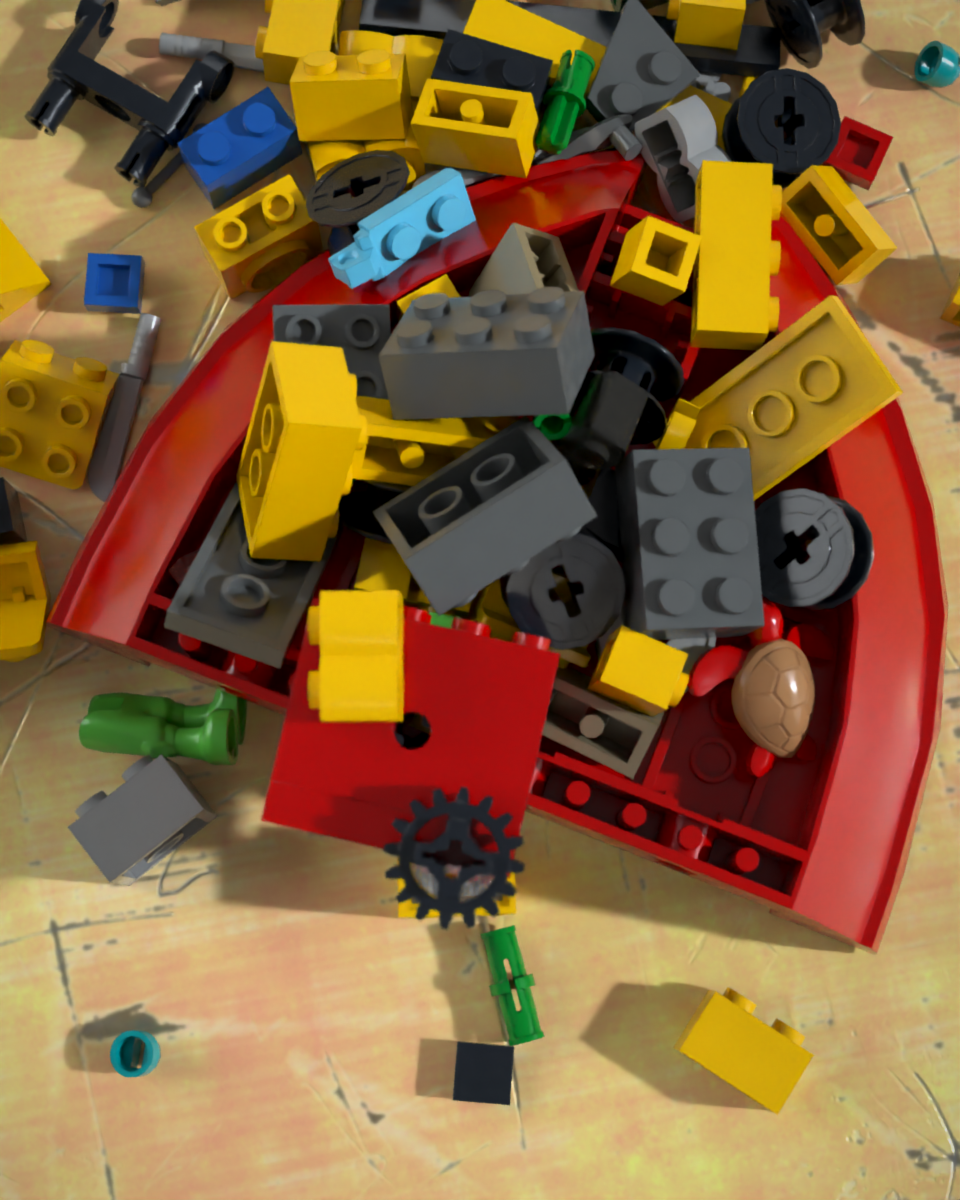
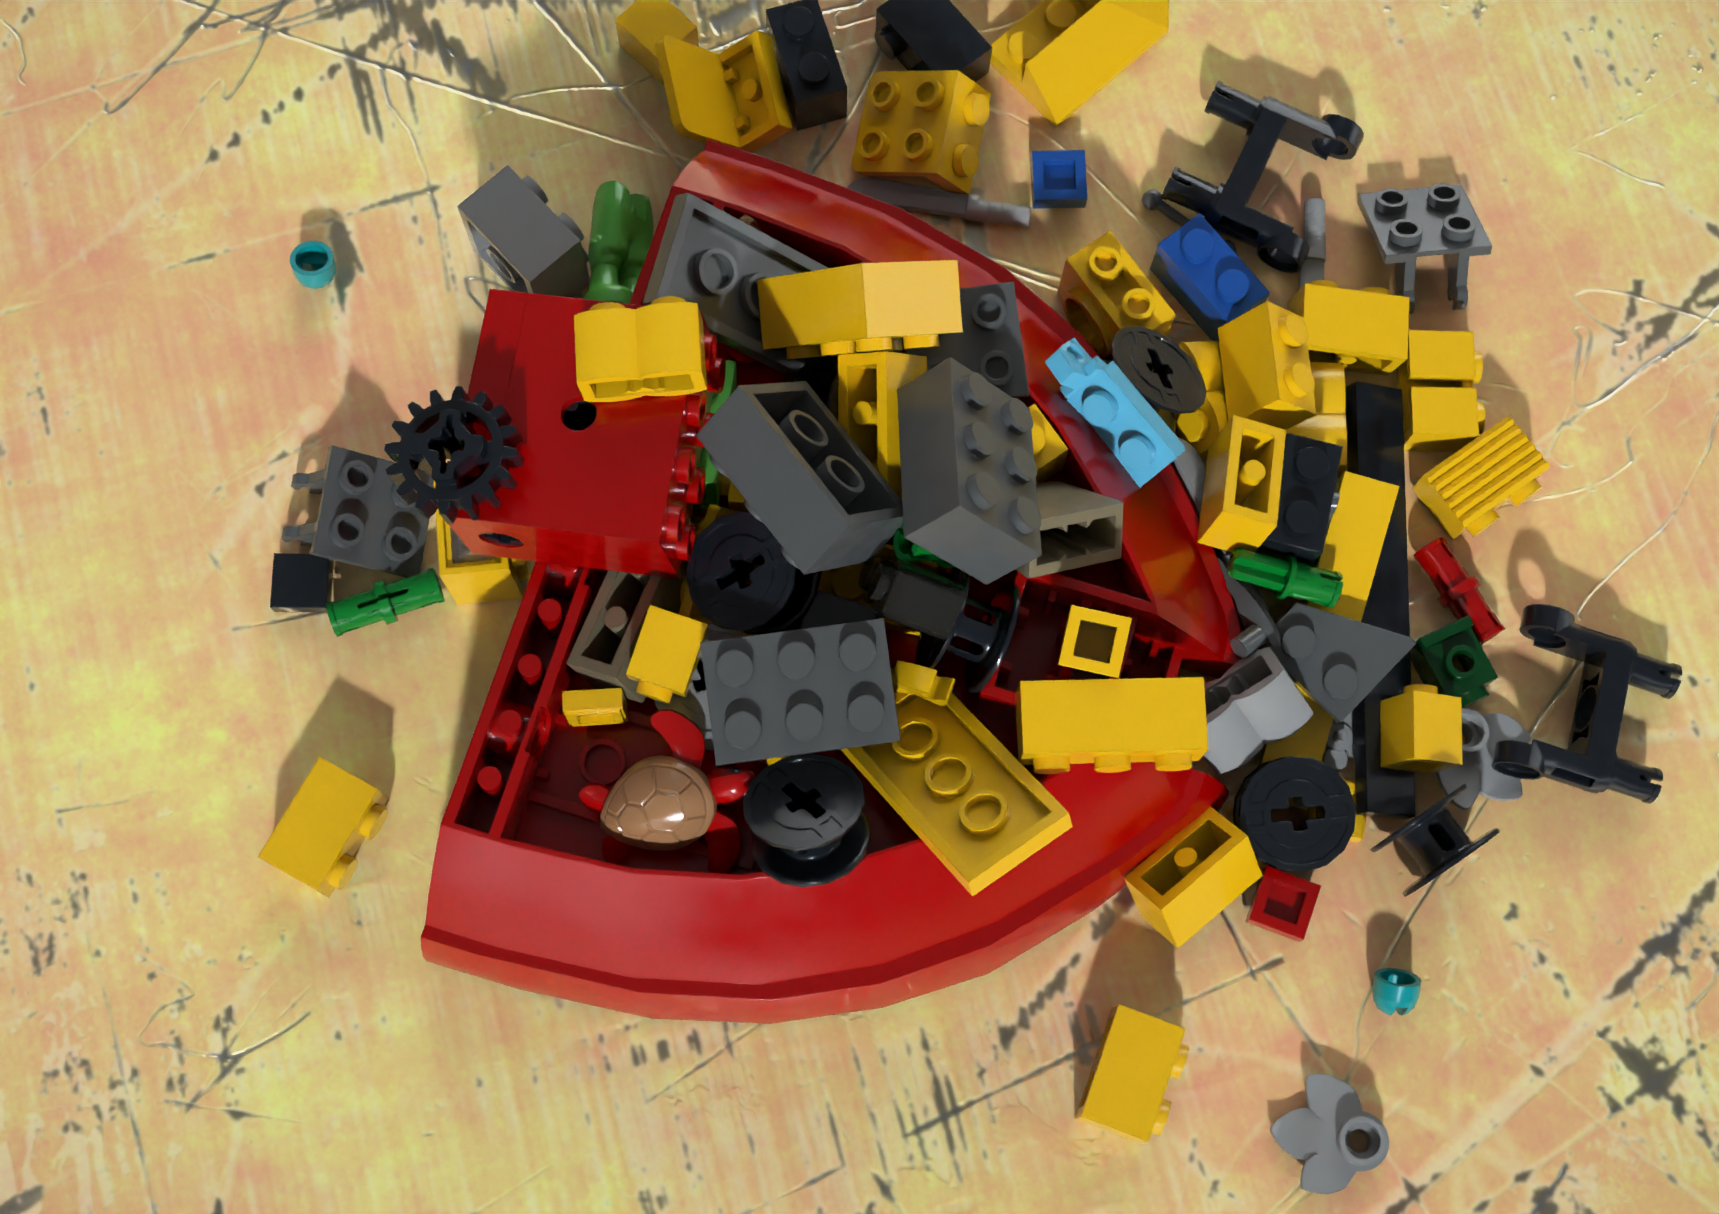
camera: 85 degrees right, 5 degrees down
none -> dark grey plate [281,445,434,578]
none -> yellow tile [562,688,628,727]

